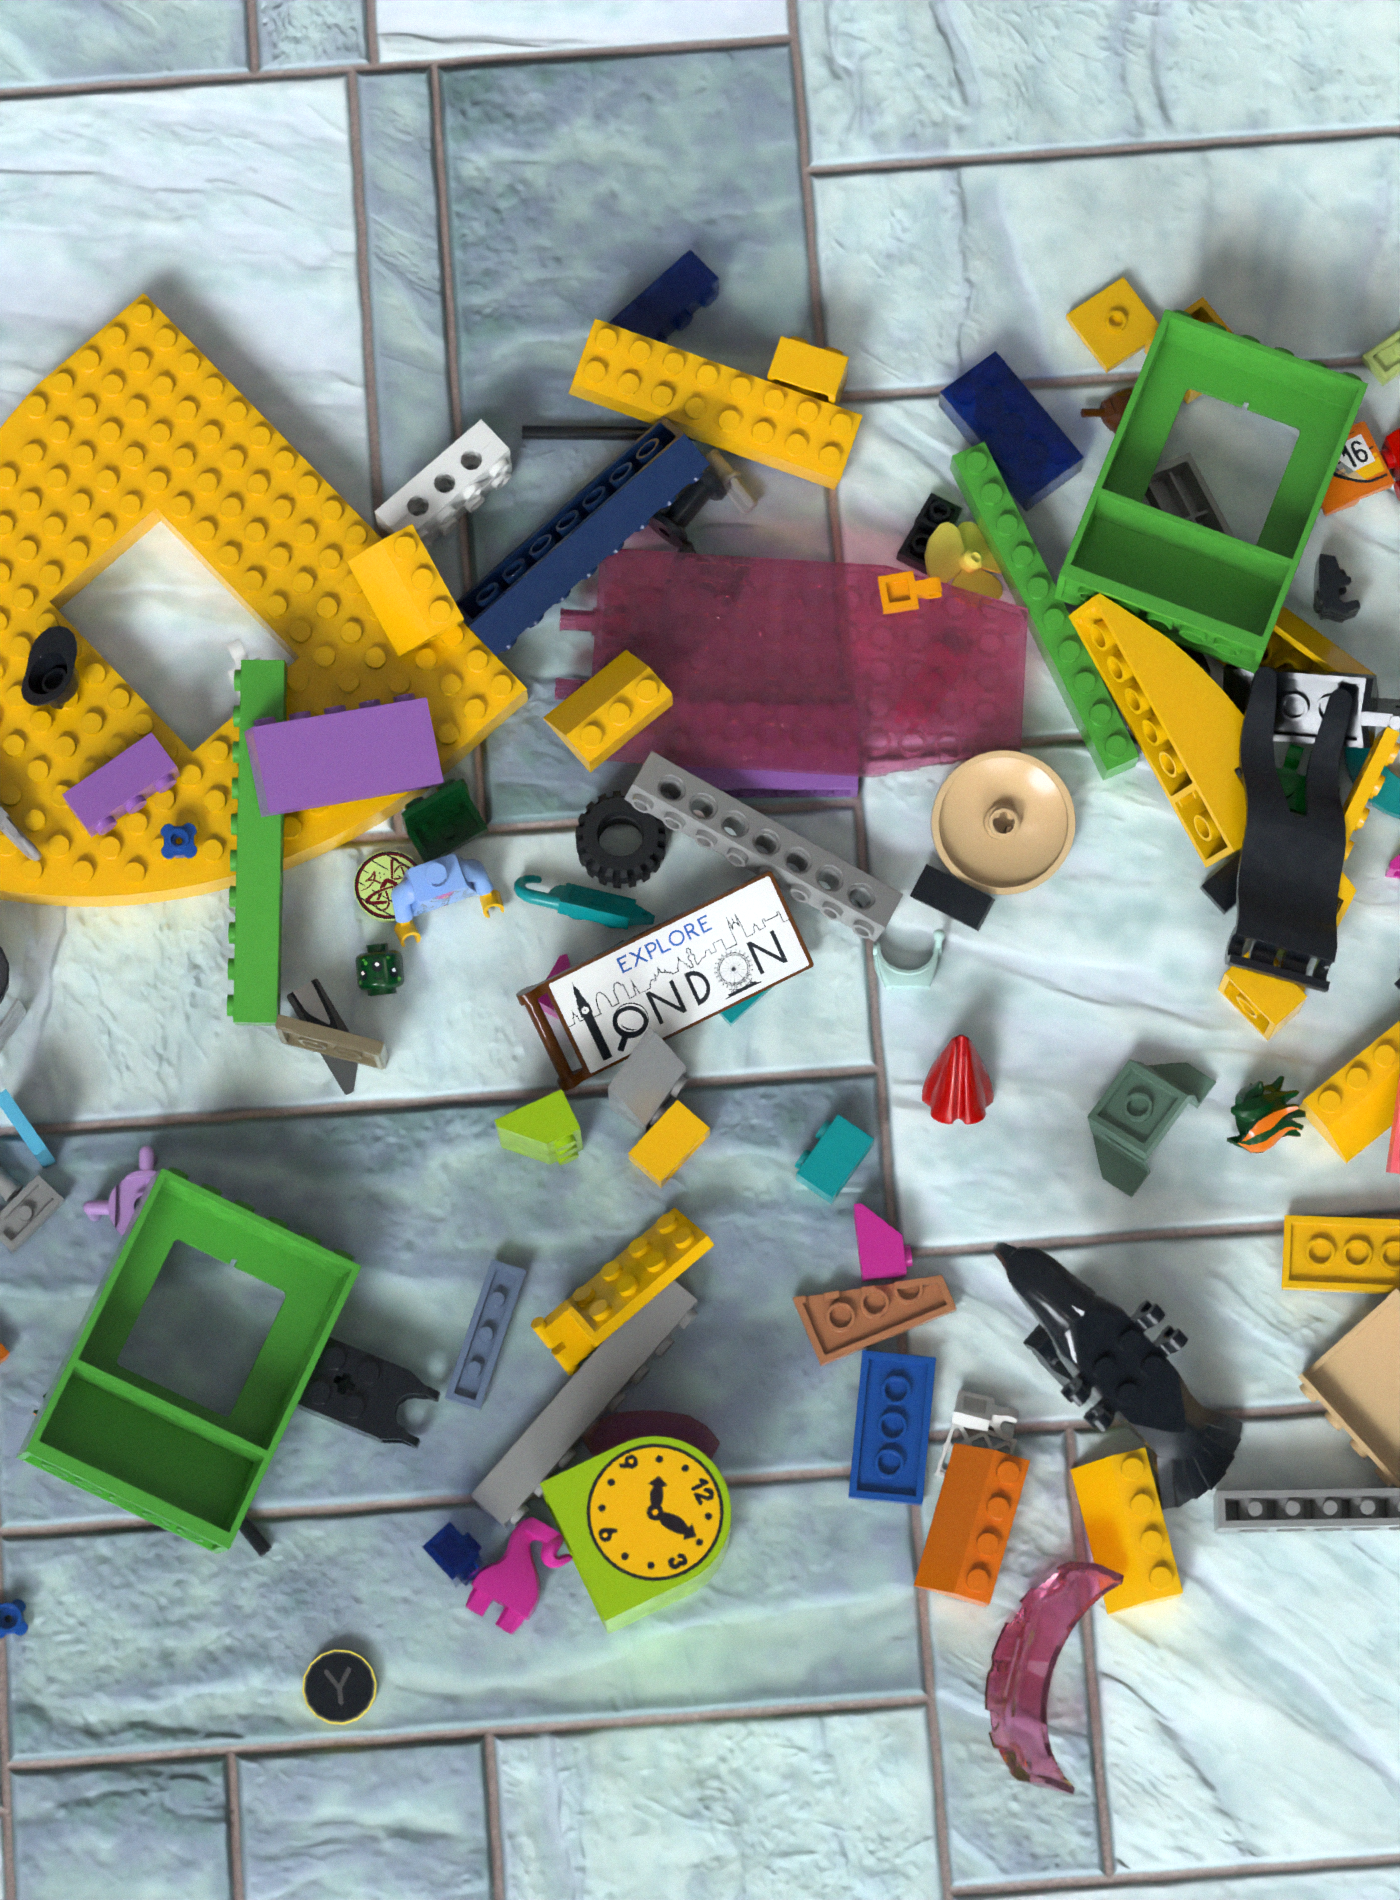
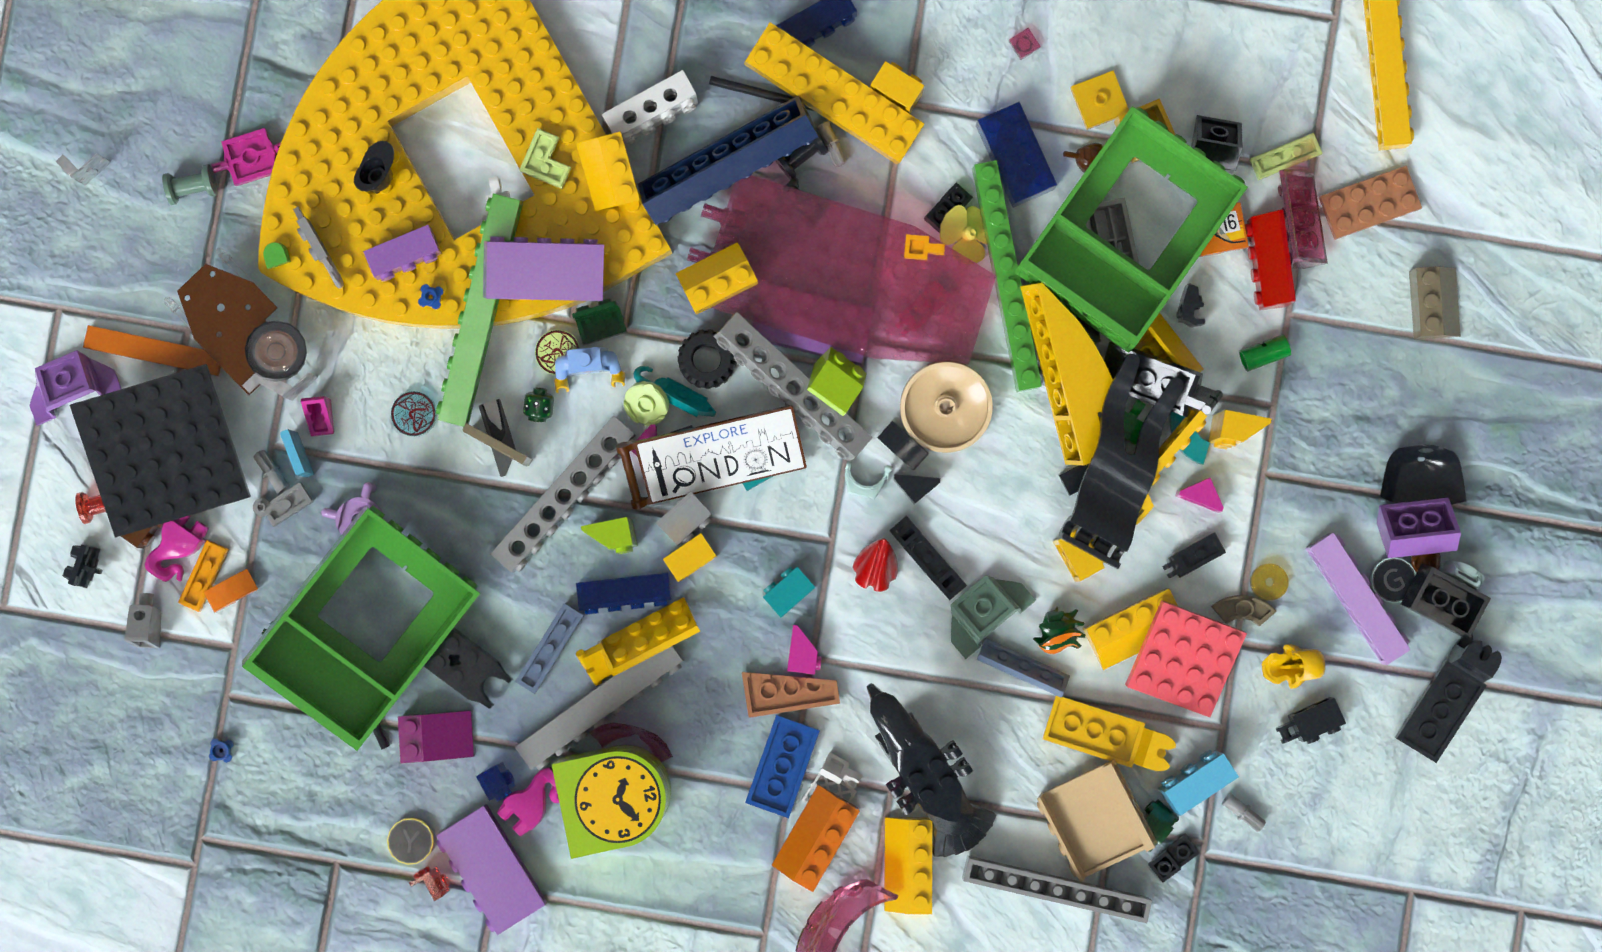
camera: 15 degrees right, 10 degrees up
none -> dark pink slope [301,396,334,436]
none -> tile [391,391,437,437]
none -> magenta slope [398,710,474,763]
none -> clear red bracket [409,866,450,901]
none -> medium lavender brick [436,804,547,935]
none -> light grey brick [491,416,636,573]
none -> yellowish green tile [519,128,572,189]
none -> clear blue brick [576,572,672,615]
none -> yellowish green tile [624,381,669,426]
none -> lime slope [807,347,867,416]
none -> black slope [889,515,967,601]
none -> black slope [893,474,941,504]
none -> sand blue plate [977,638,1070,697]
none -> clear pink tile [1009,28,1041,60]
none -> black slope [1191,115,1243,171]

